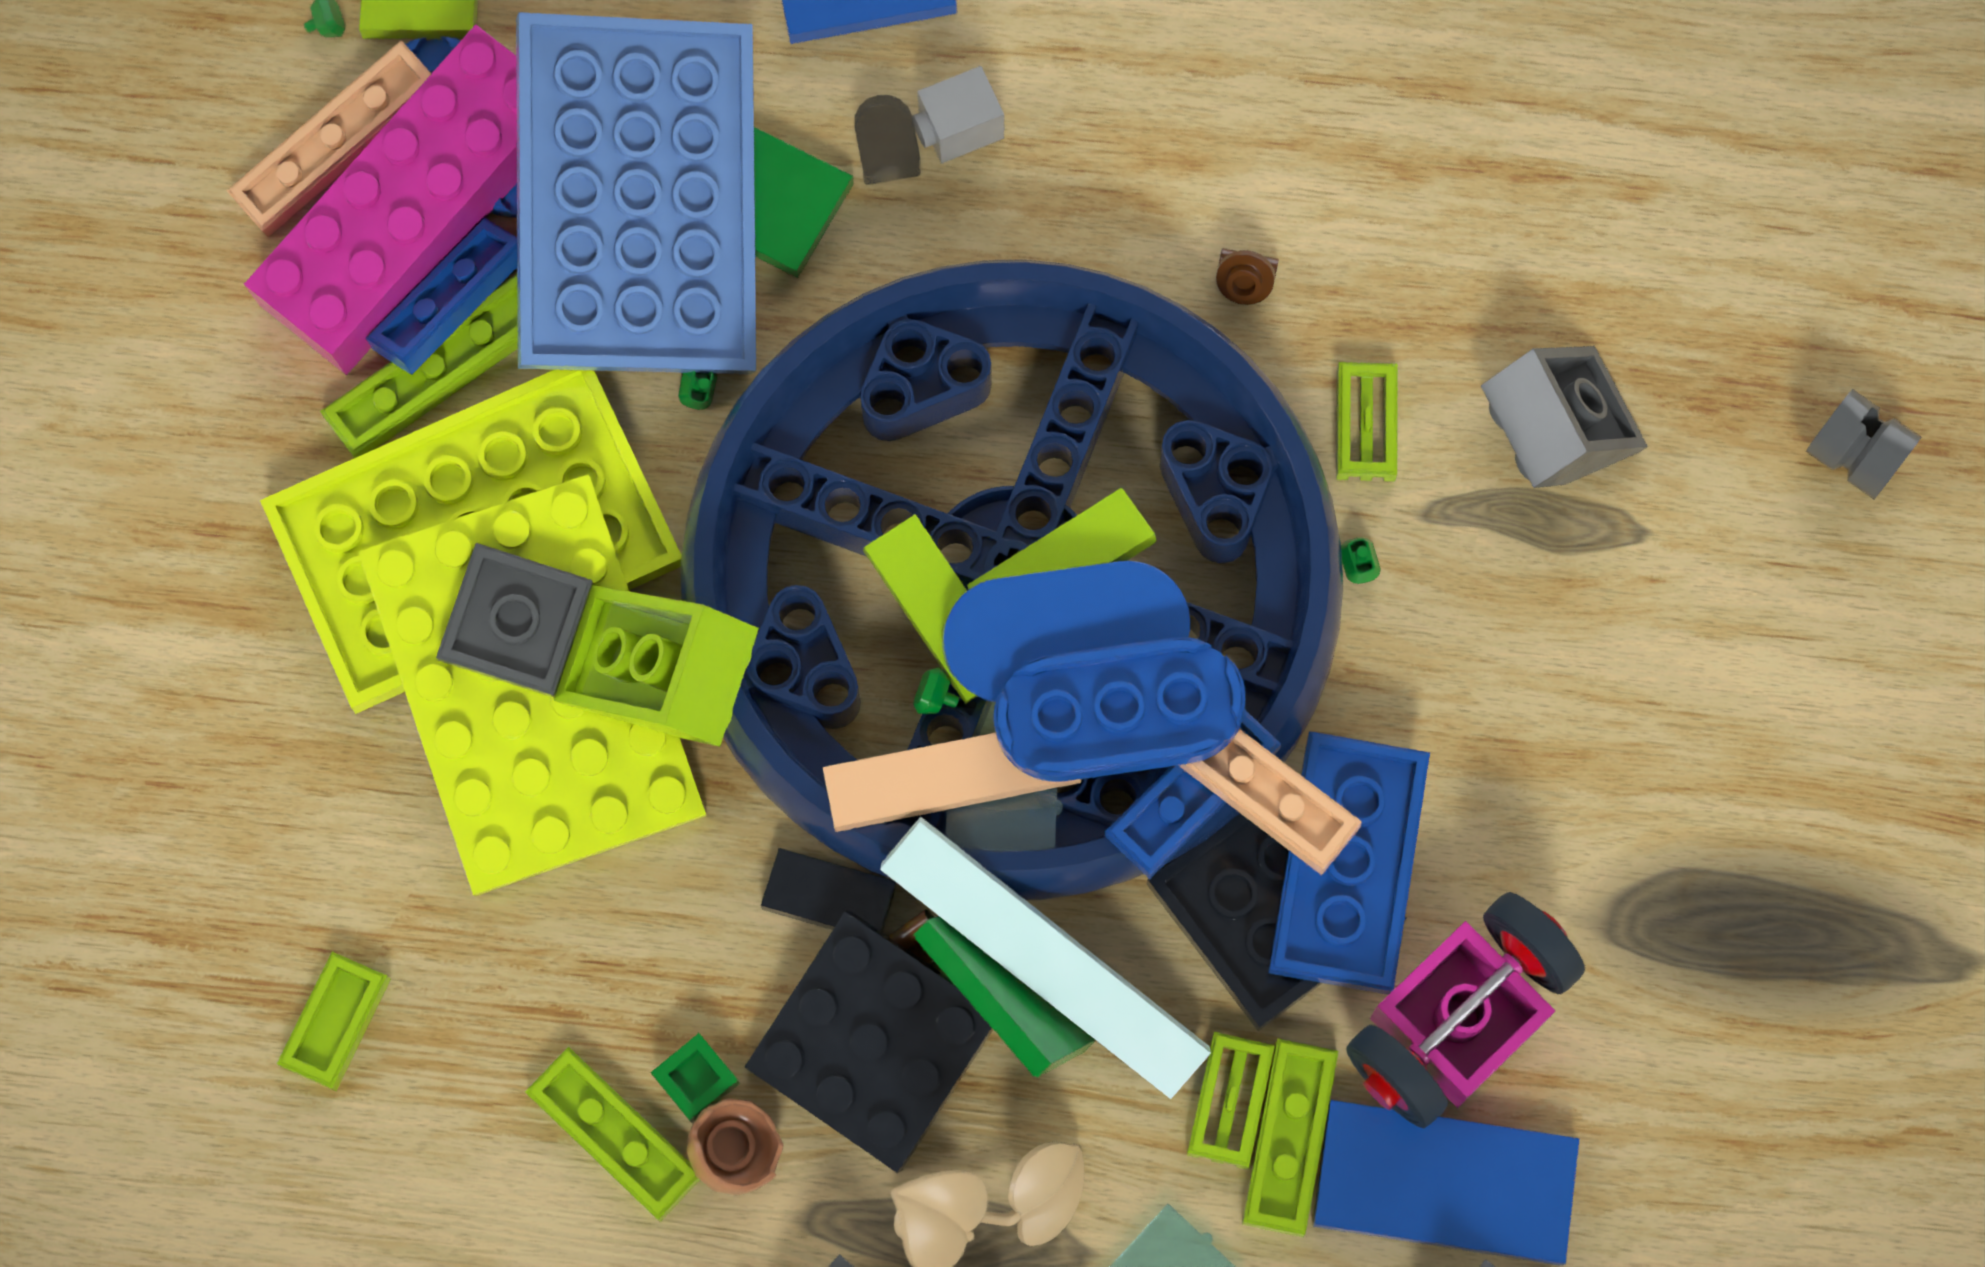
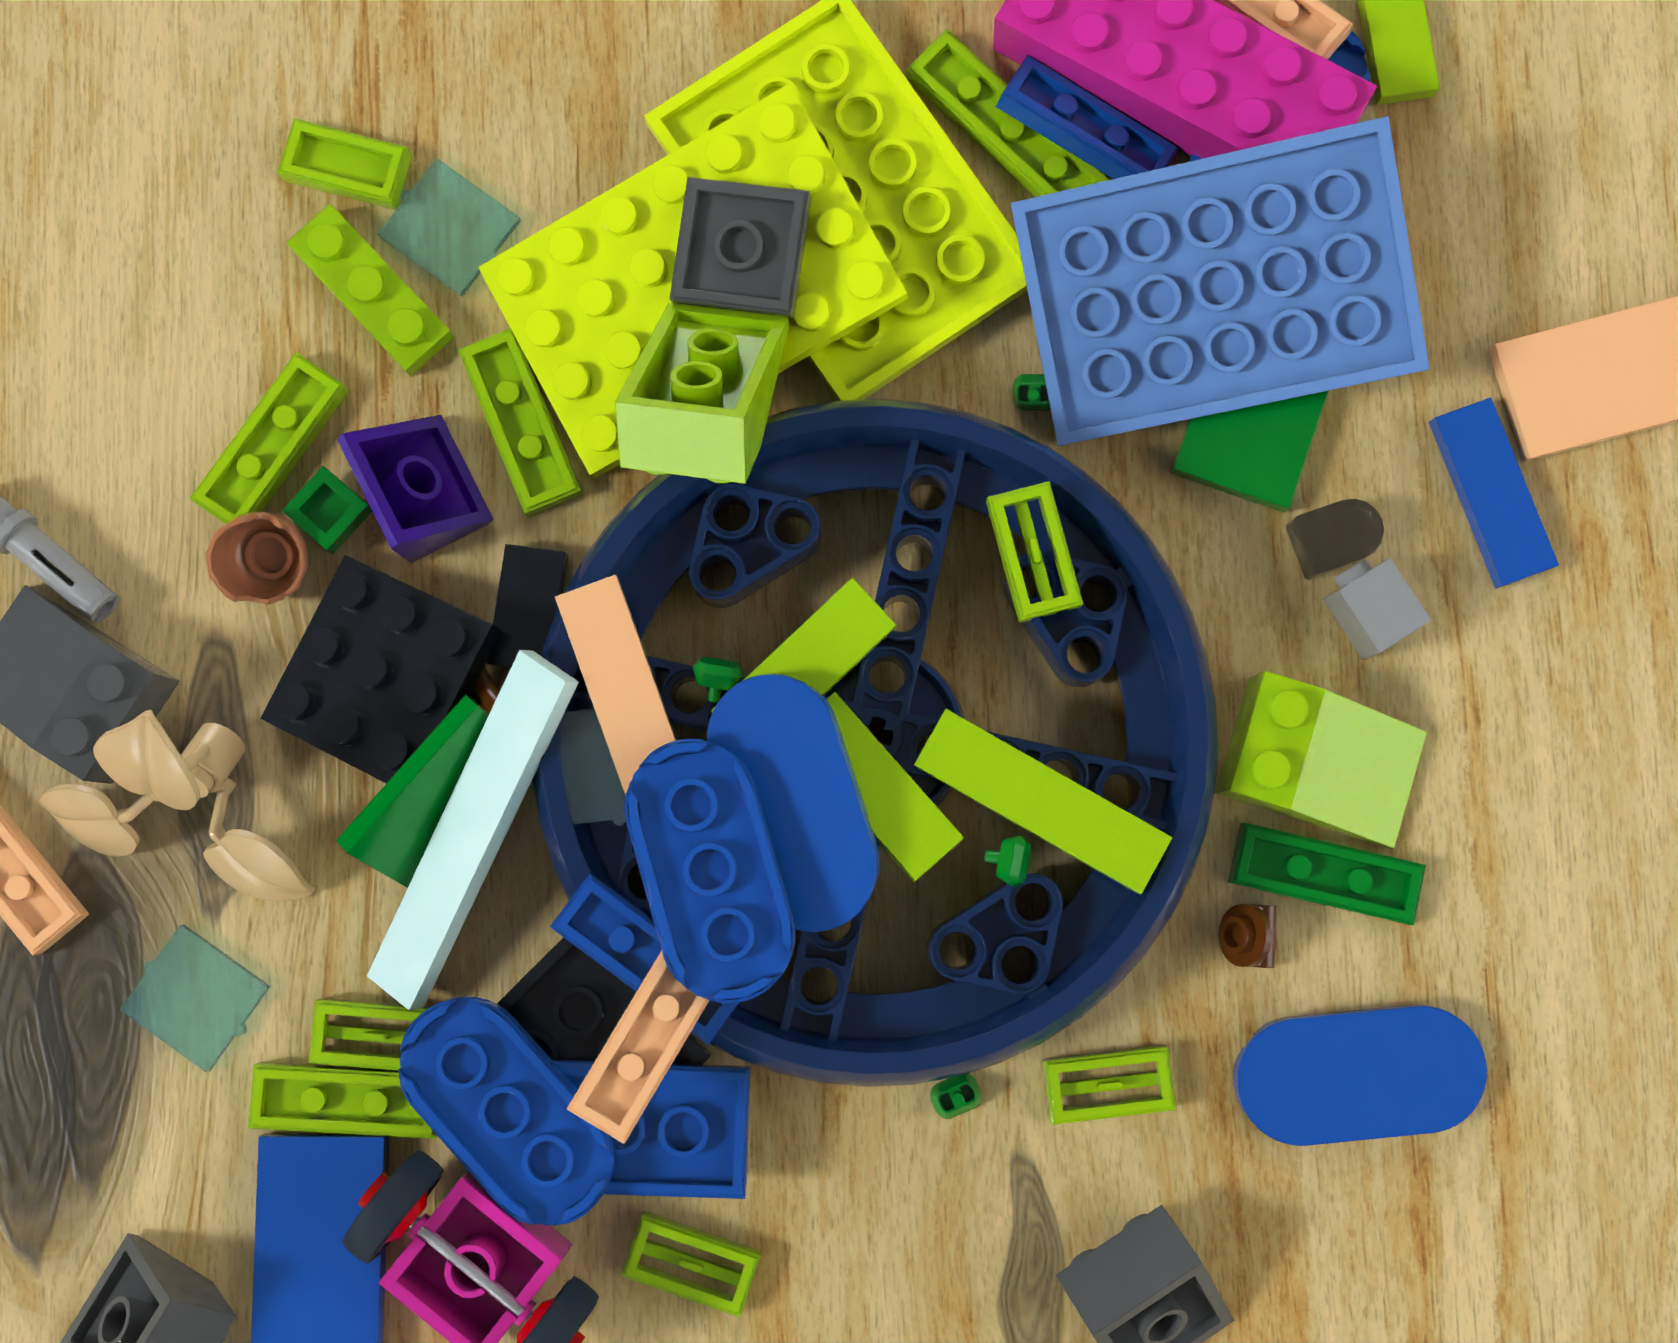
camera: 80 degrees right, 10 degrees up
none -> lime plate [286,203,455,377]
none -> dark purple slope [337,415,494,563]
none -> clear light blue piece [377,158,521,297]
none -> blue tile [398,997,615,1226]
none -> lime tile [458,328,584,517]
none -> lime tile [621,1211,762,1317]
none -> lime tile [913,709,1173,894]
none -> green rock [985,835,1031,887]
none -> lime tile [986,481,1083,623]
none -> lime slope [1215,671,1427,849]
none -> green tile [1228,823,1426,926]
none -> blue tile [1233,1005,1487,1146]

